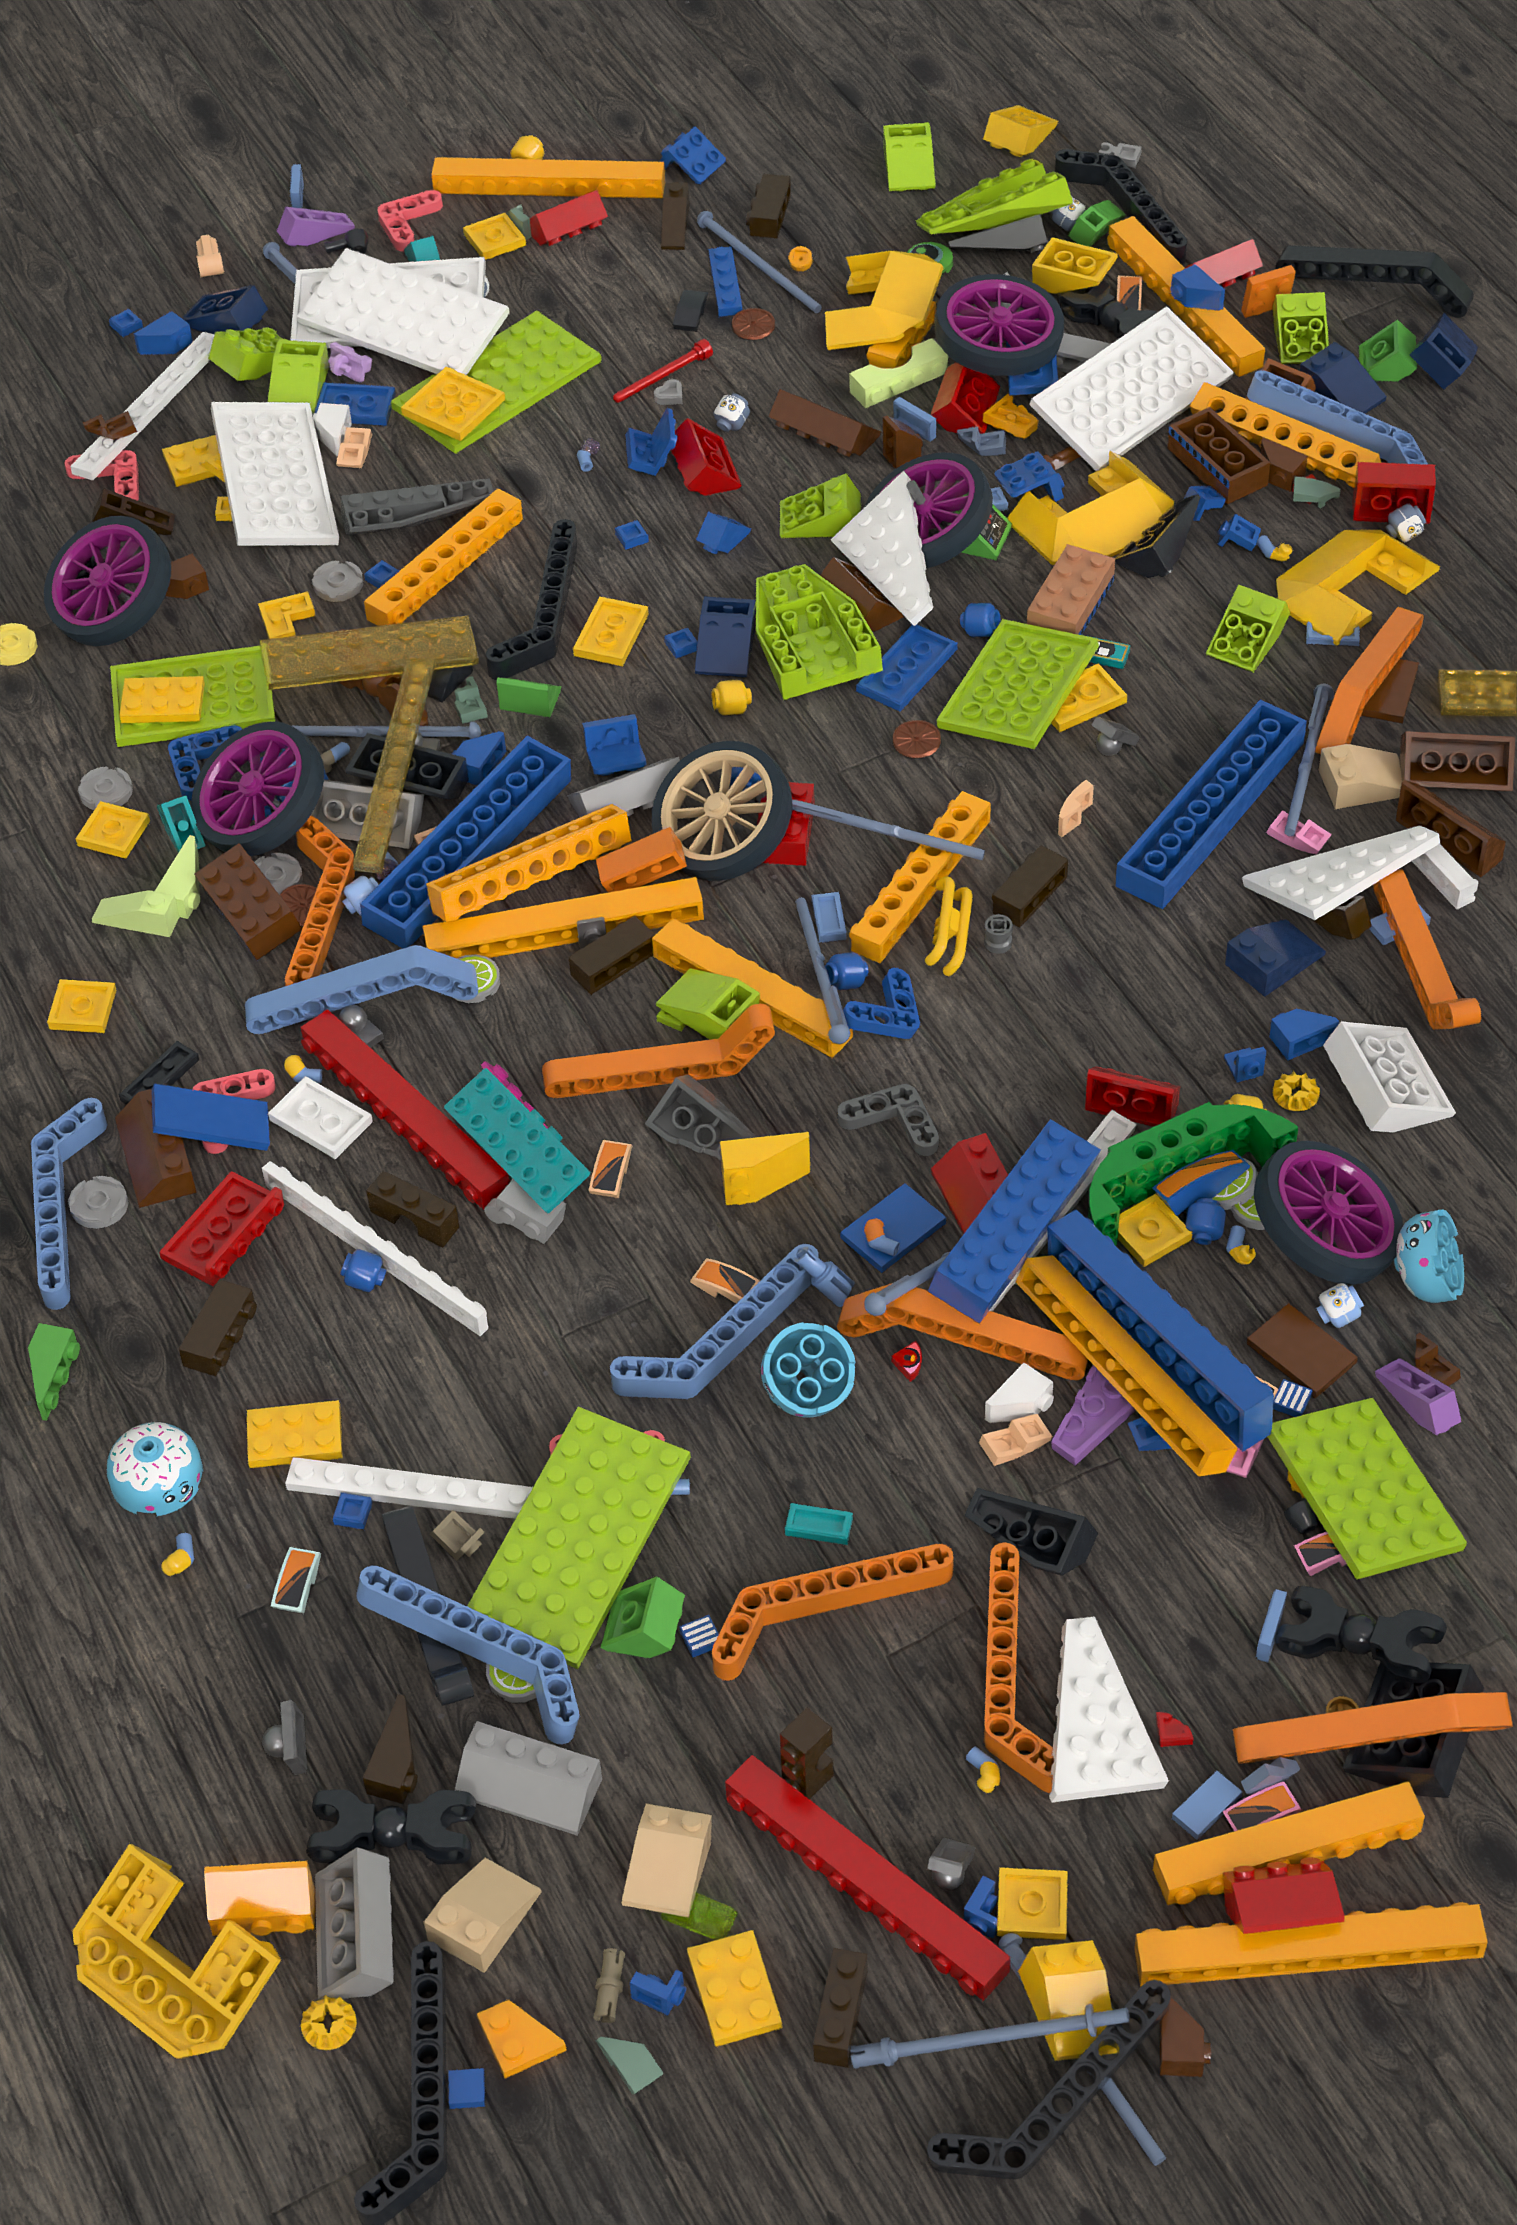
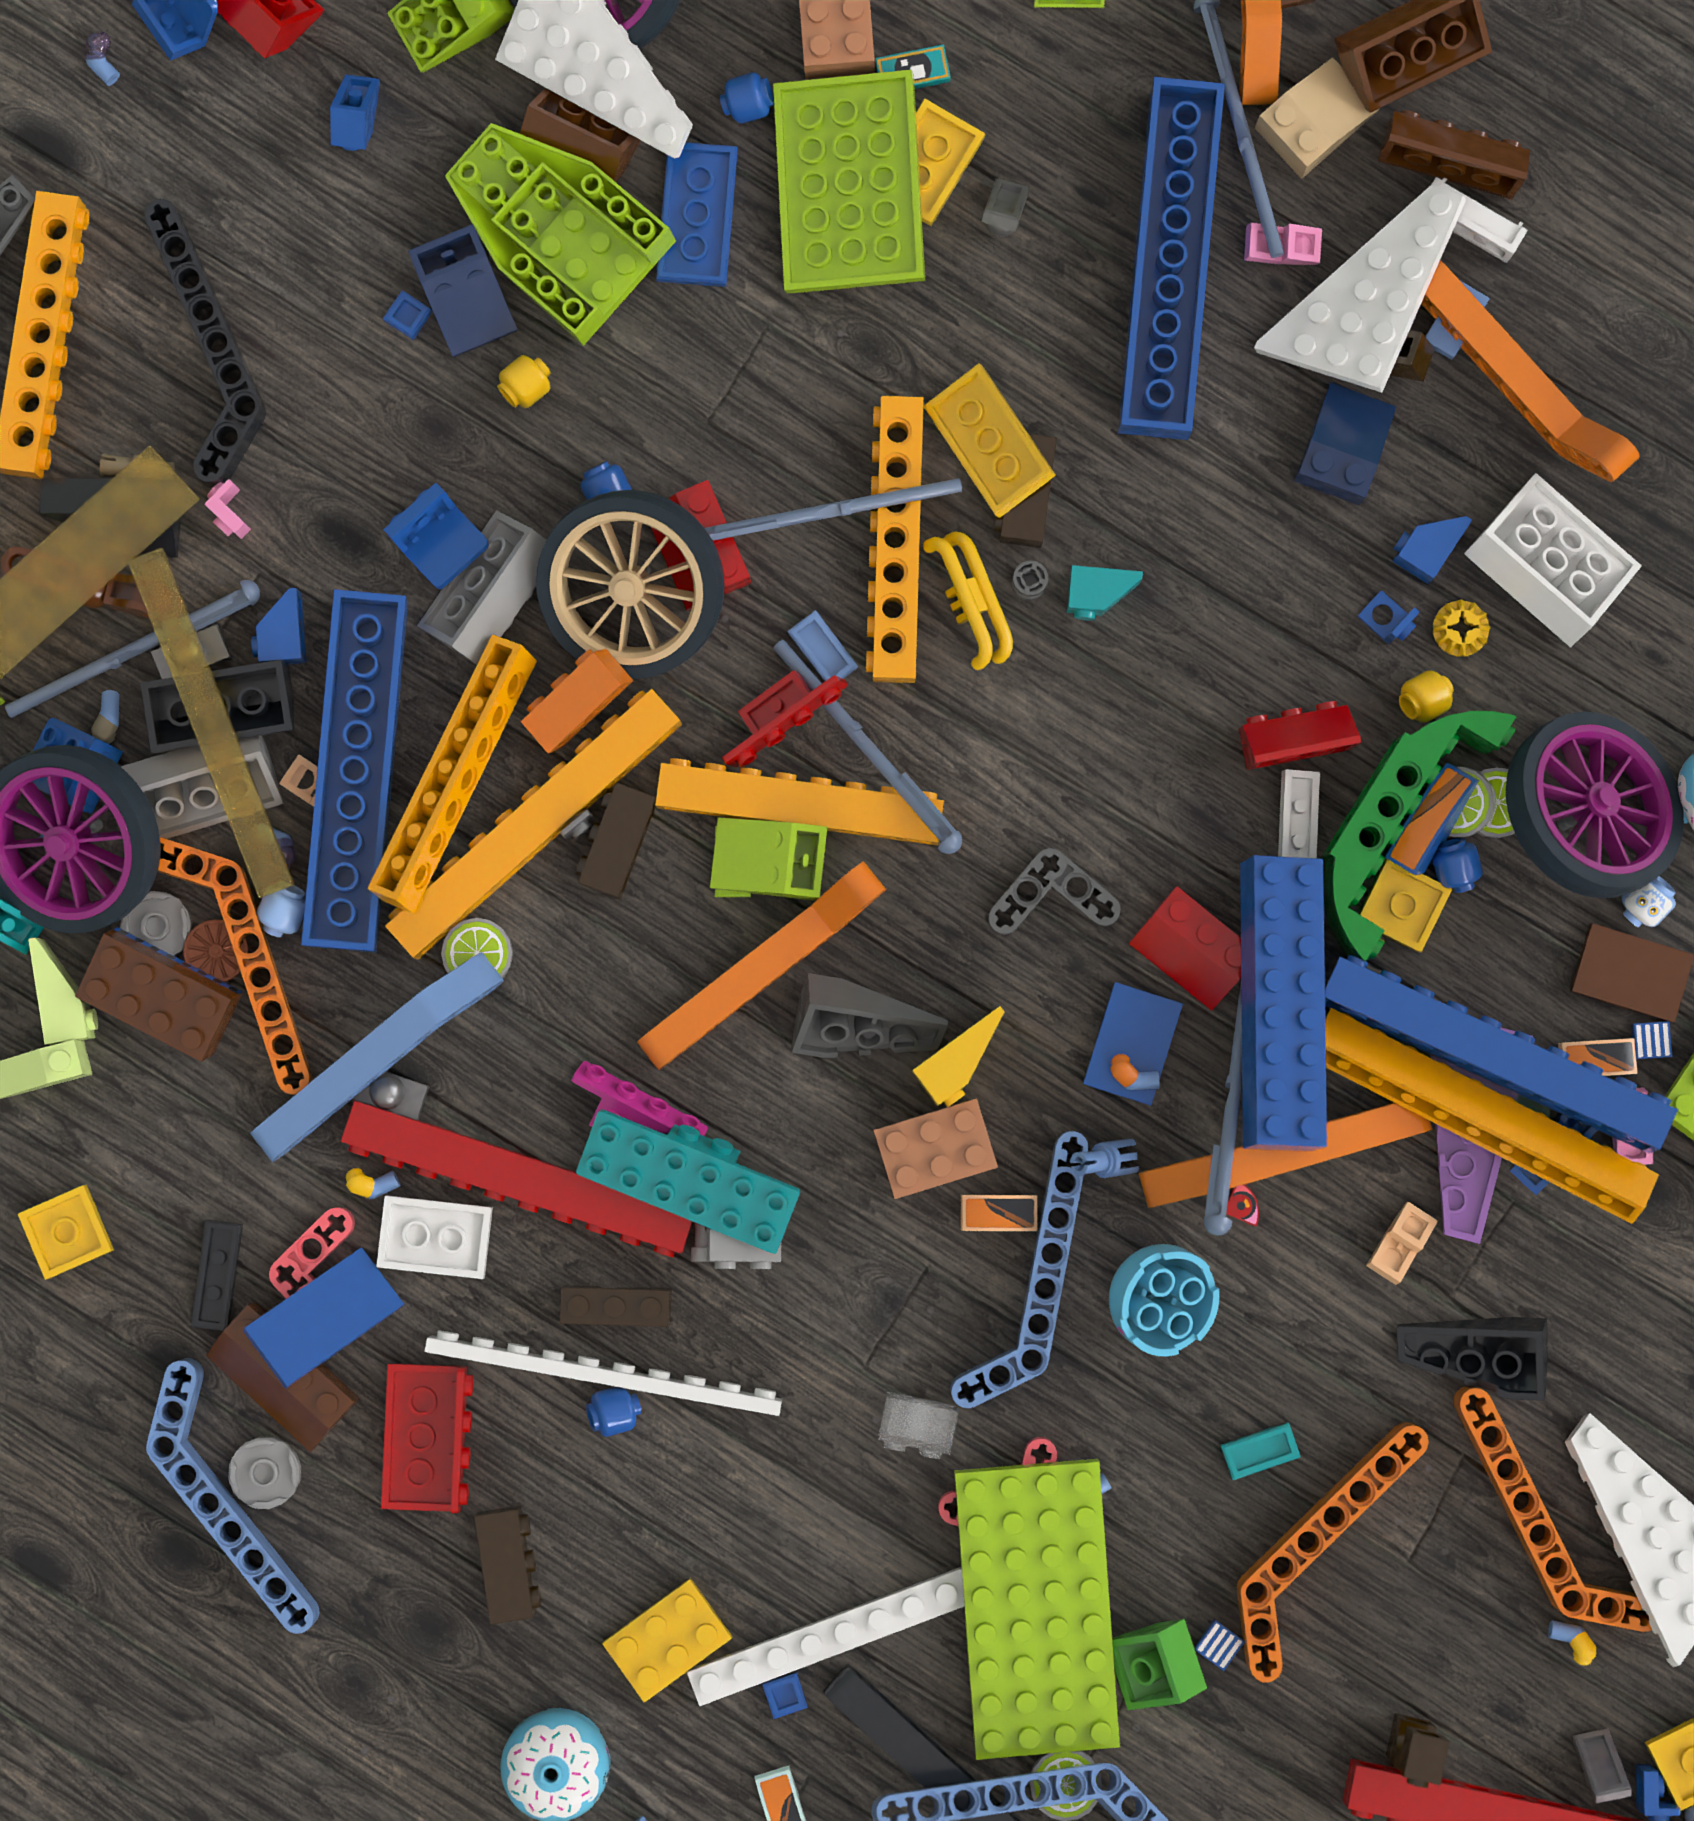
camera: 30 degrees left, 35 degrees up
bright green slope [28,1323,80,1421] -> none
dark tan bracket [429,1510,484,1561] -> none
sand green slope [454,676,488,724] -> none
bright green slope [497,677,561,717] -> none
yellow plate [573,597,649,666] -> none
slope [588,1140,632,1198] -> none
blue tile [615,520,649,550] -> none
blue head [825,952,869,991] -> none
blue beam [843,968,920,1039] -> none
copper wheel [893,720,941,758] -> none
white slope [985,1363,1054,1423] -> none
light nougat slope [1058,780,1094,837] -> none
arm [1226,1226,1256,1265] -> none
none -> bright pink bracket [204,479,251,539]
none -> red bracket [722,670,849,768]
none -> nougat brick [874,1099,998,1199]
none -> clear brick [878,1391,958,1459]
none -> yellow tile [923,363,1056,518]
none -> teal slope [1066,565,1143,620]

